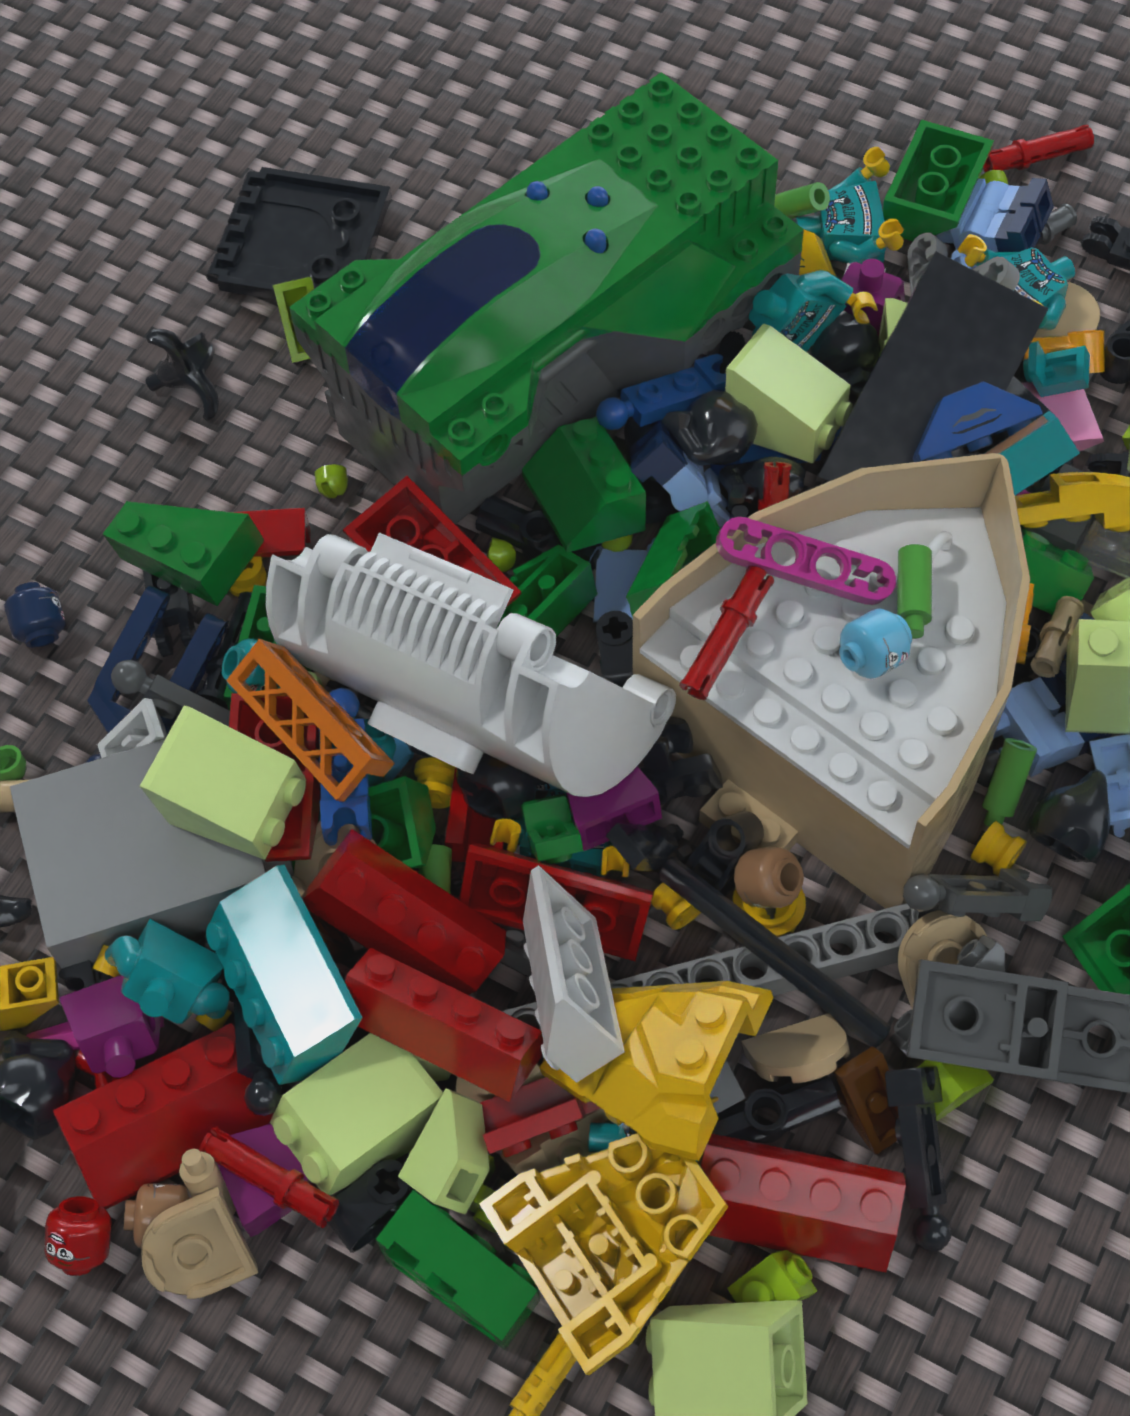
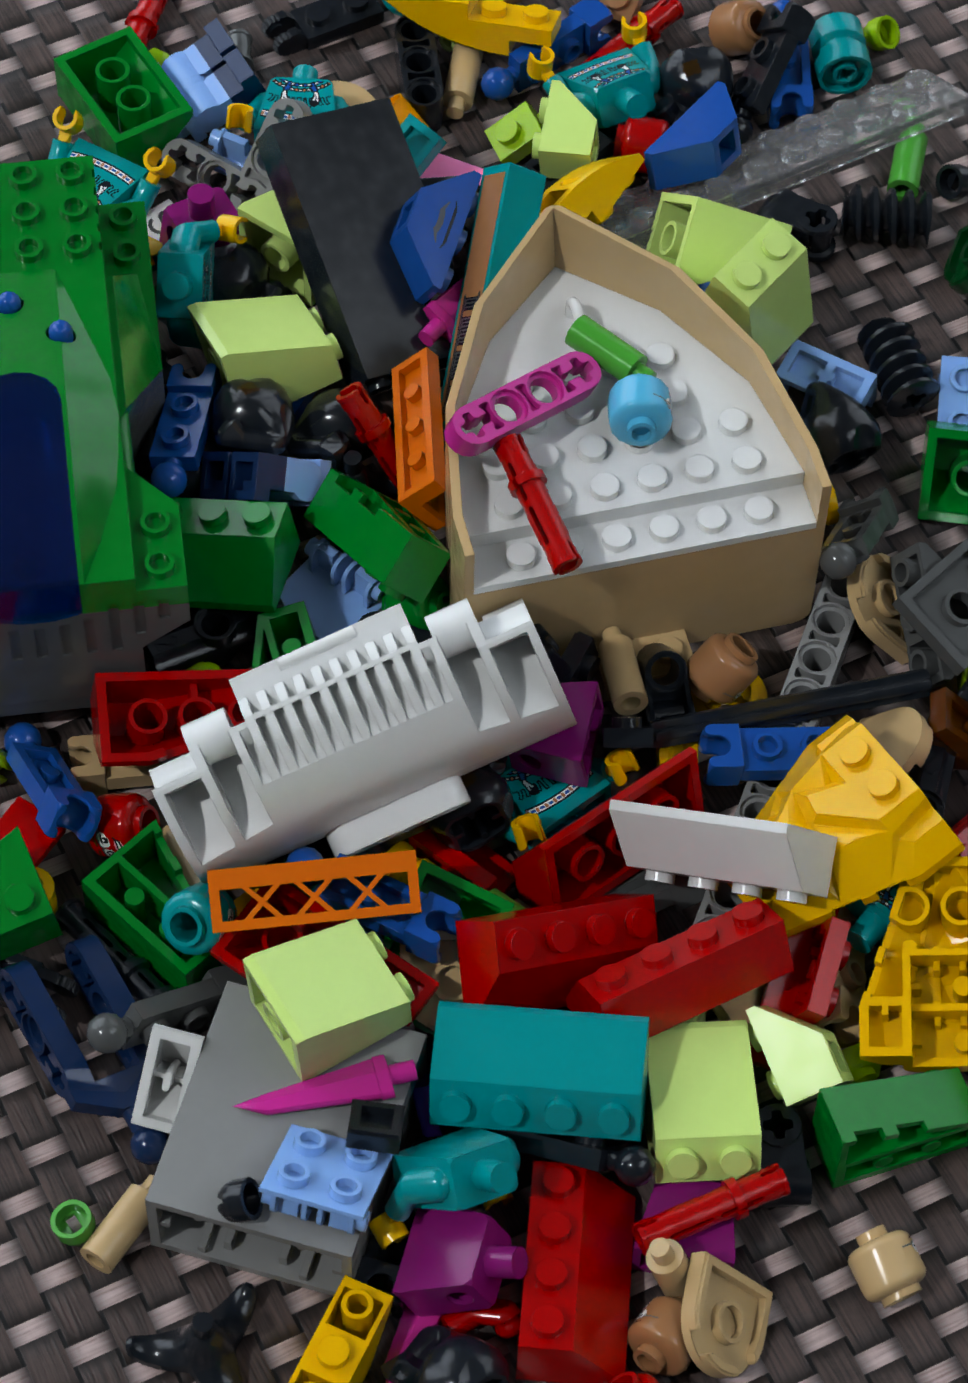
camera: 60 degrees left, 5 degrees down
green bracket [521,794,584,864] -> none
none -> blue plate [4,722,102,842]
none -> black hinge [217,1177,263,1223]
none -> dark pink bar [233,1054,418,1115]
none -> light blue hinge [258,1124,393,1235]
none -> black tile [345,1099,406,1155]
none -> tan cylinder [598,626,648,715]
none -> blue plate [698,724,831,786]
none -> tan head [848,1224,926,1308]

